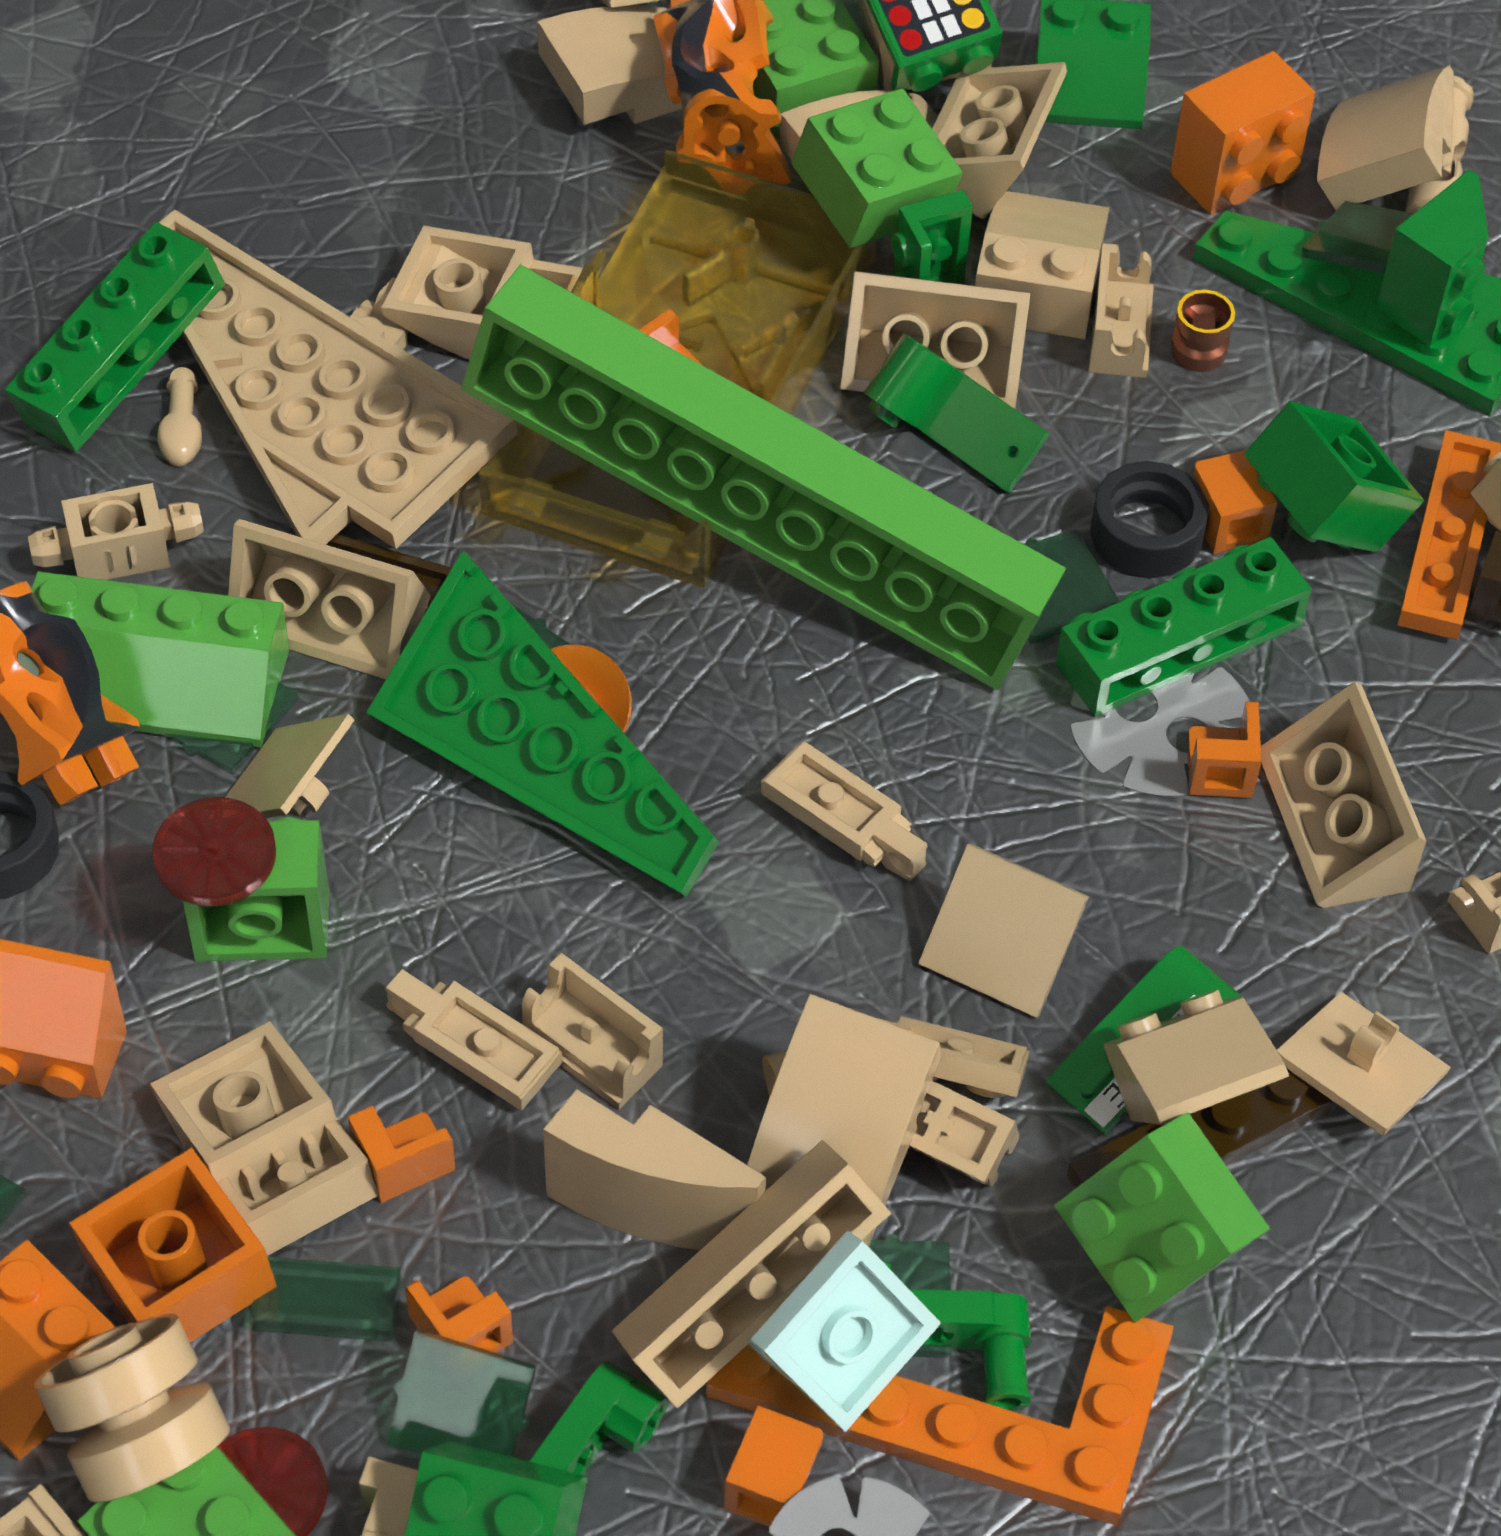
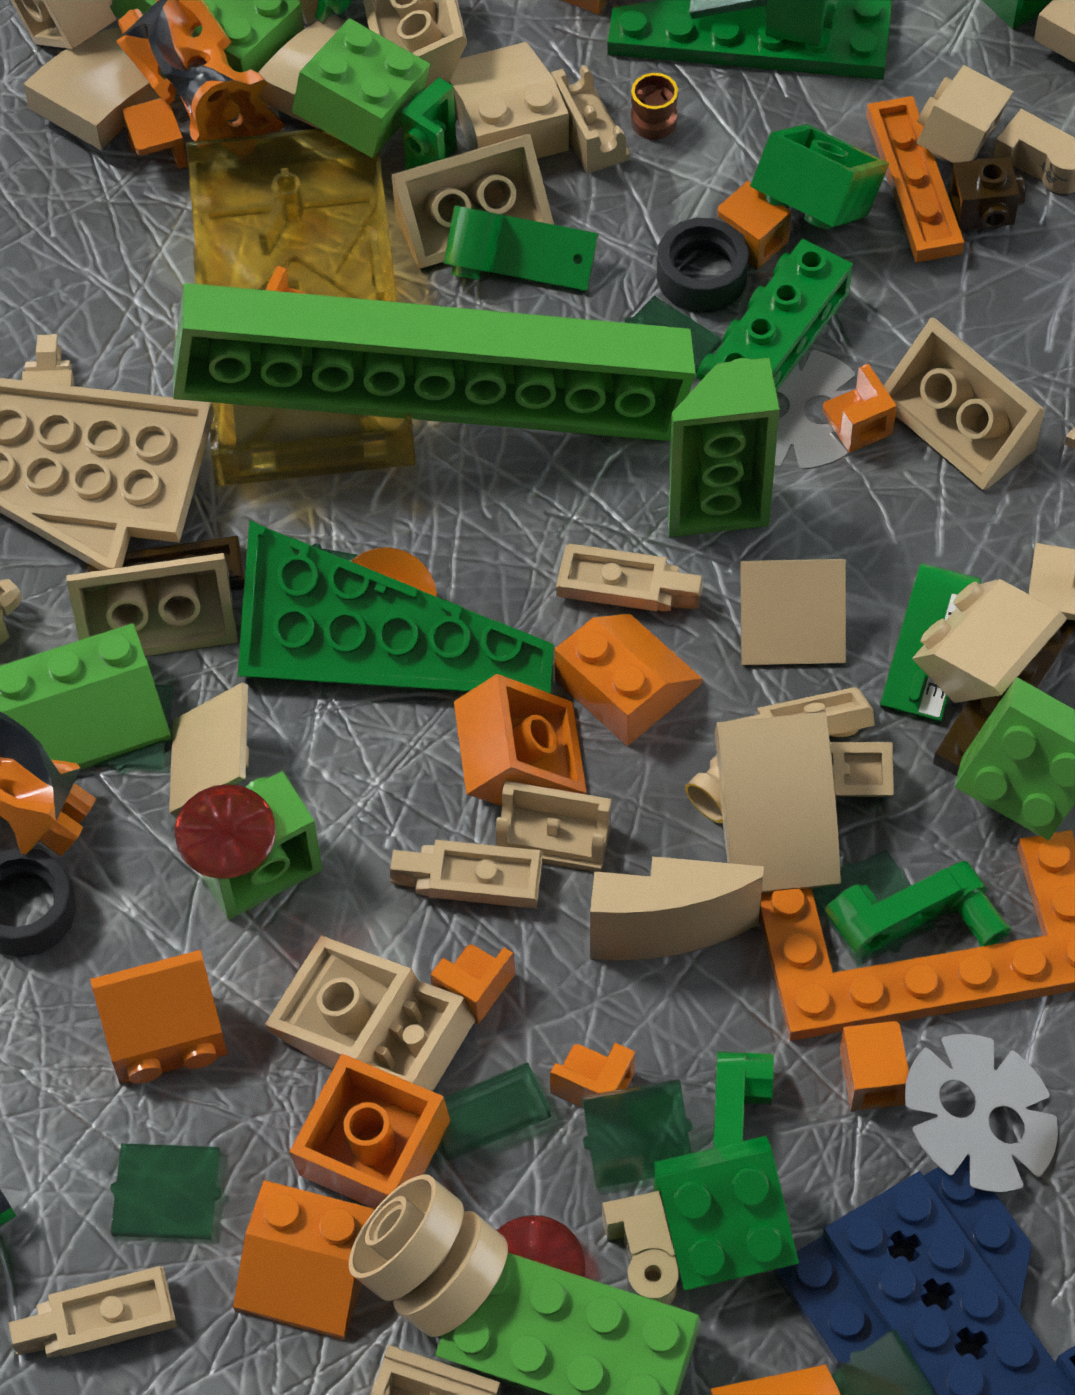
camera: 25 degrees left, 5 degrees up
tan slope [381,226,594,360] -> none
tan brick [612,1139,891,1409] -> none
light aqua bracket [748,1230,941,1432] -> none
none -> orange panel [122,98,188,169]
none -> orange slope [454,674,587,806]
none -> orange slope [554,614,703,746]
none -> bright green slope [668,358,780,537]

